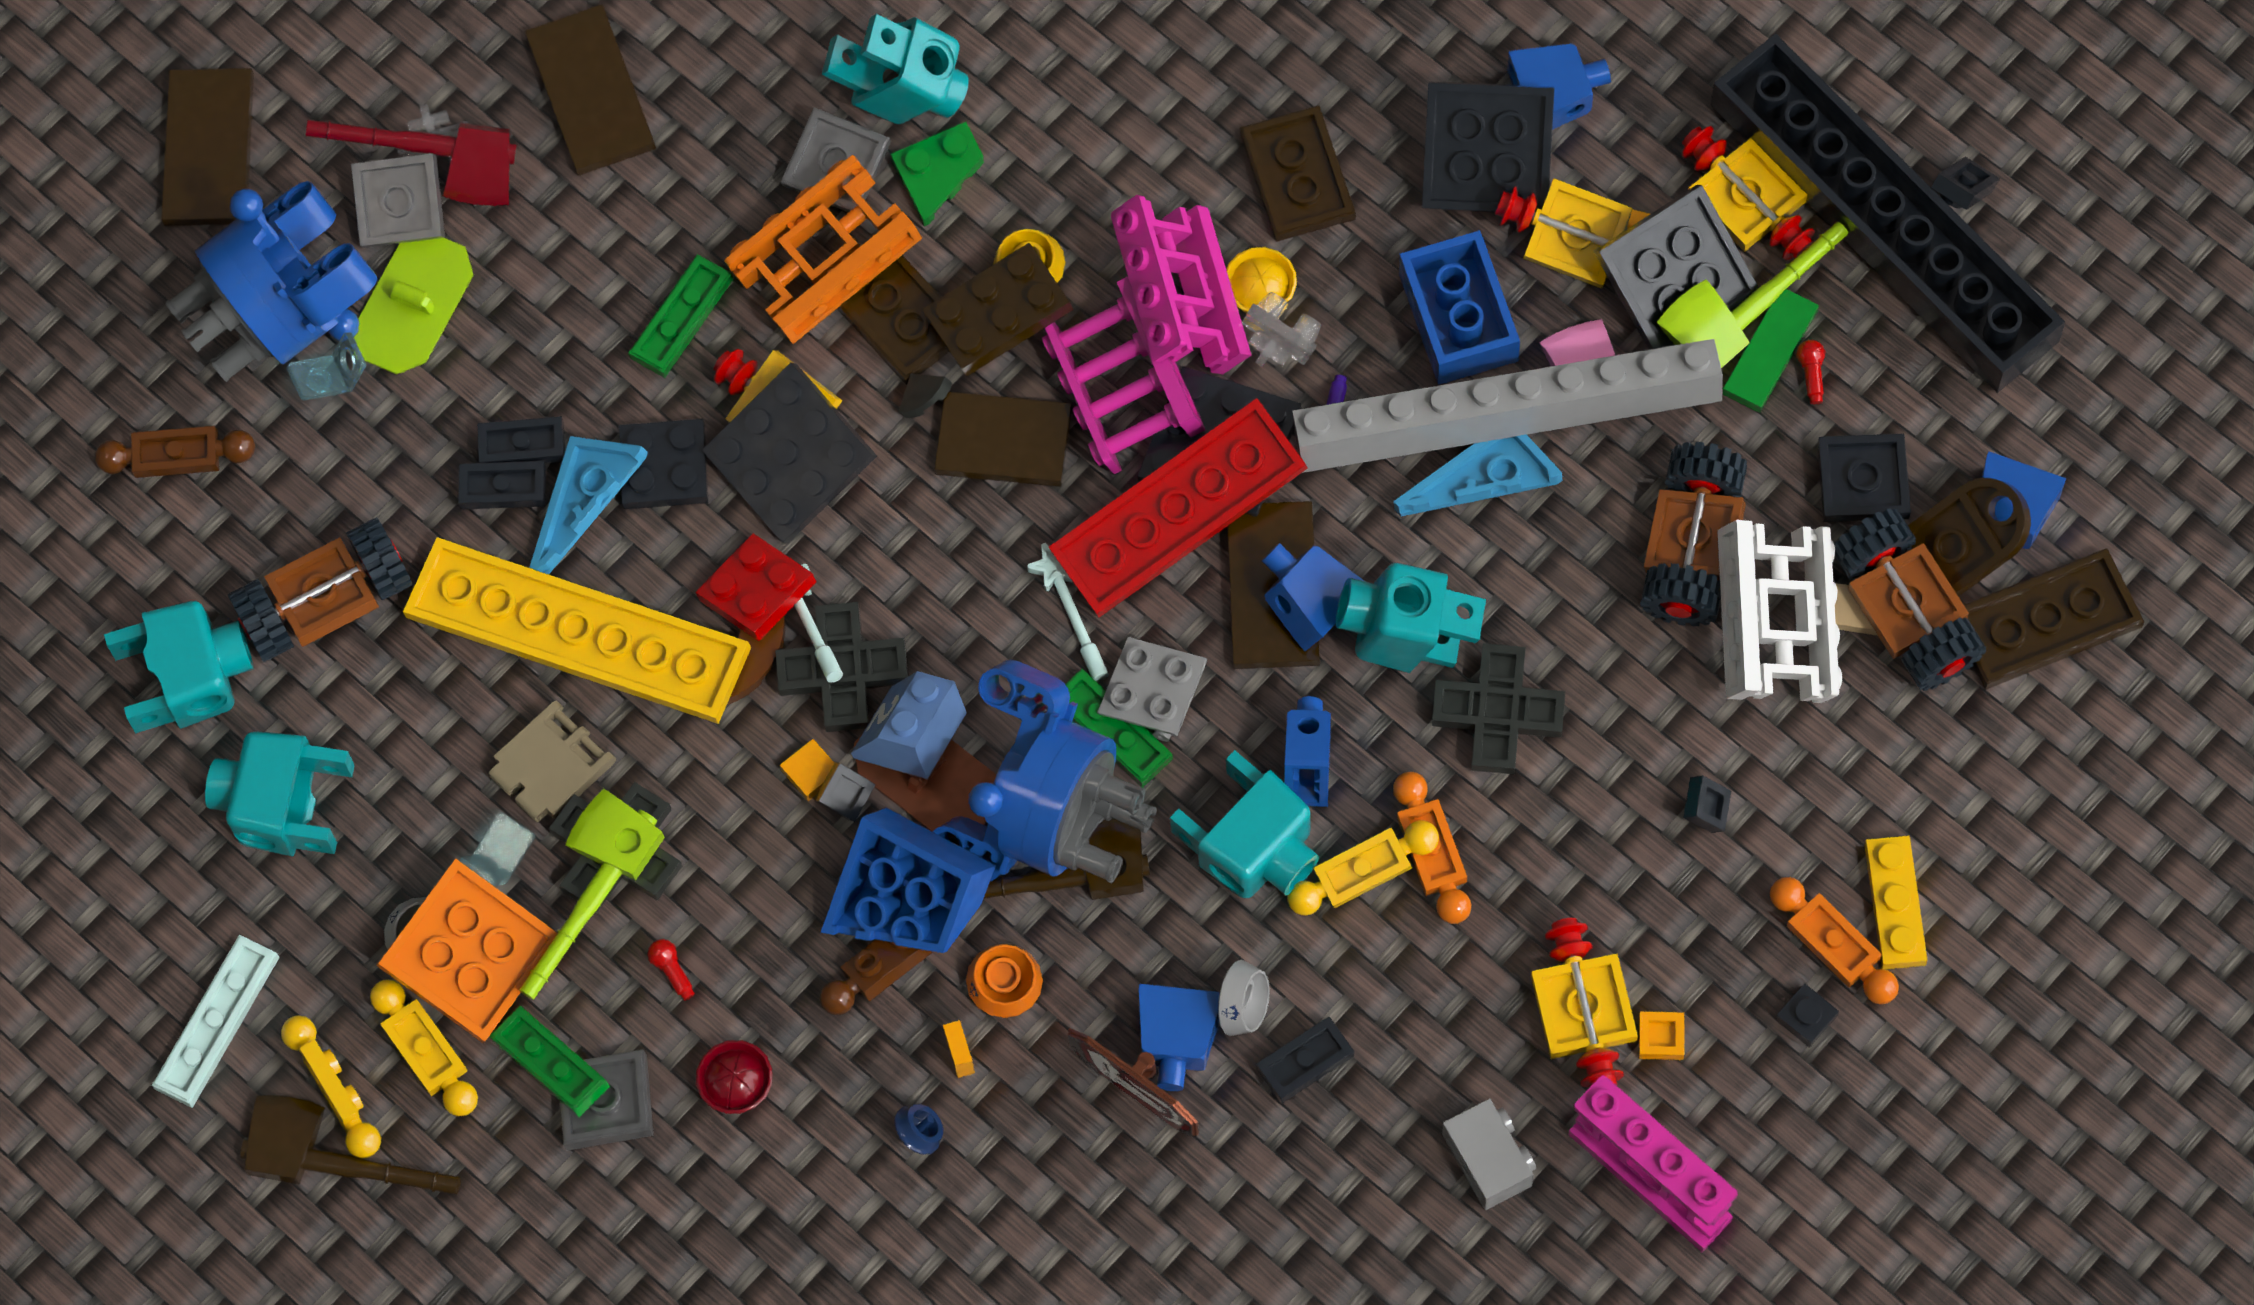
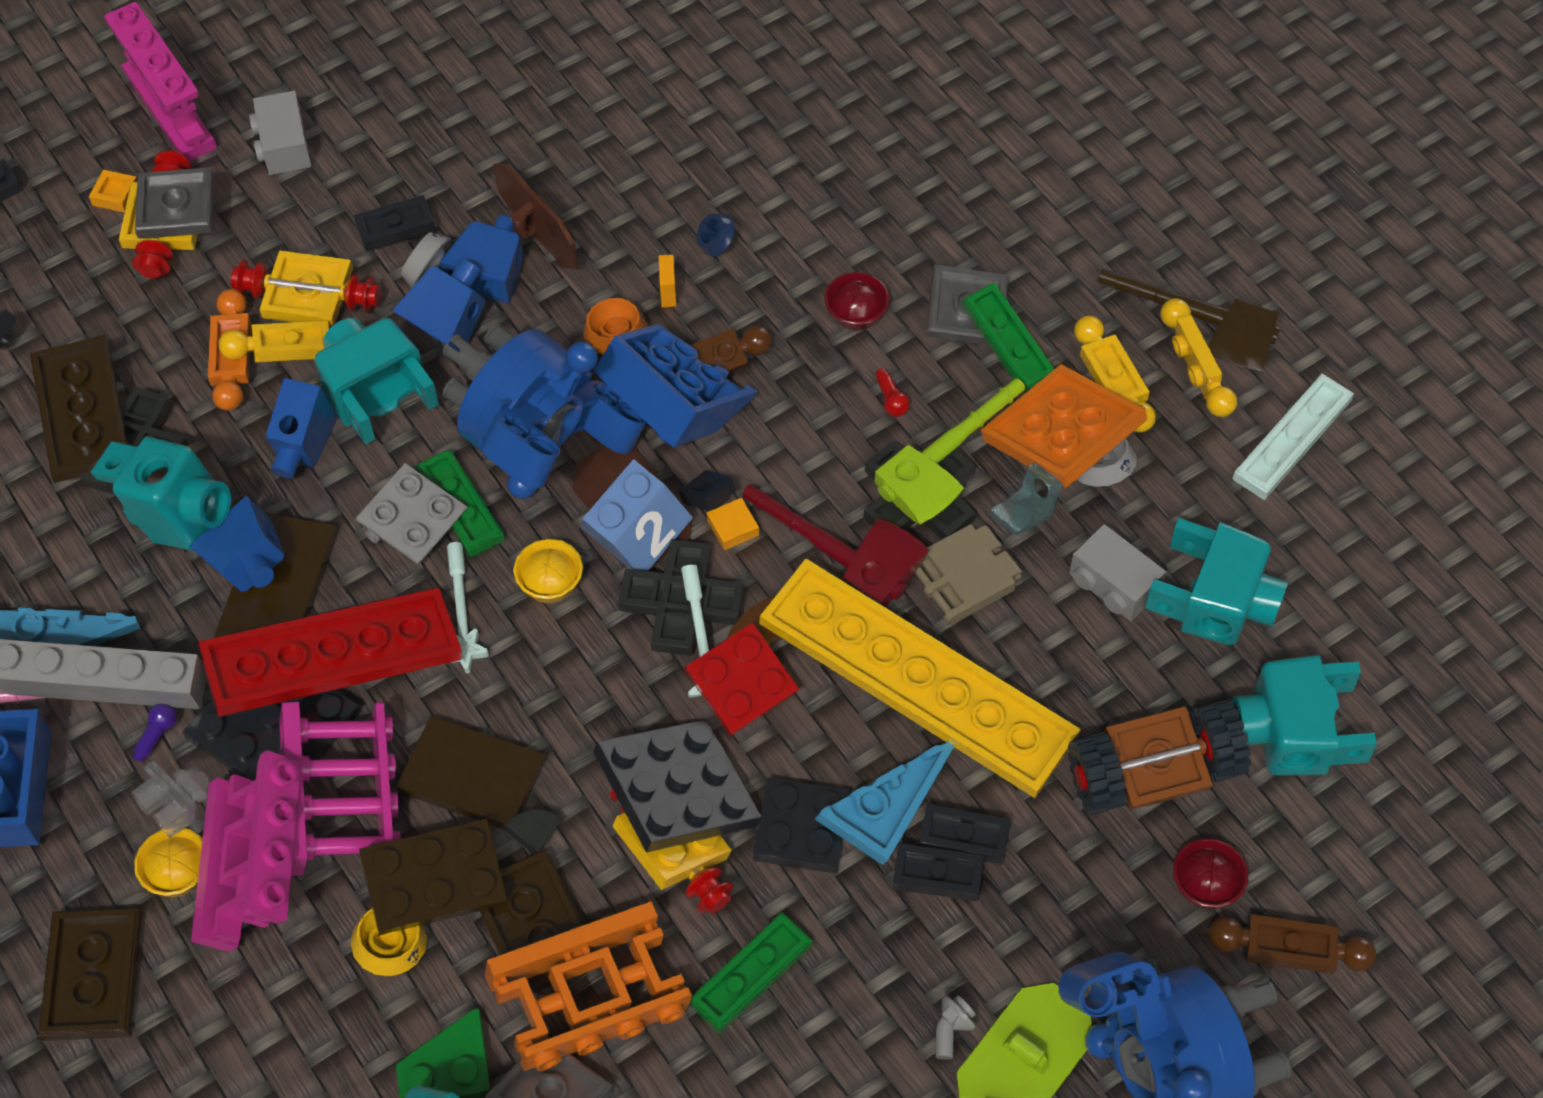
camera: 170 degrees left, 10 degrees down
none -> dark brown tile [30,335,129,483]
none -> flat silver plate [135,167,214,239]
none -> yellow plate [231,251,381,327]
none -> blue torso [393,258,485,352]
none -> yellow hat [513,539,583,603]
none -> dark red piece [742,484,929,607]
none -> light grey plate [935,995,976,1059]
none -> light grey brick [1069,524,1167,622]
none -> dark red hat [1173,838,1248,910]

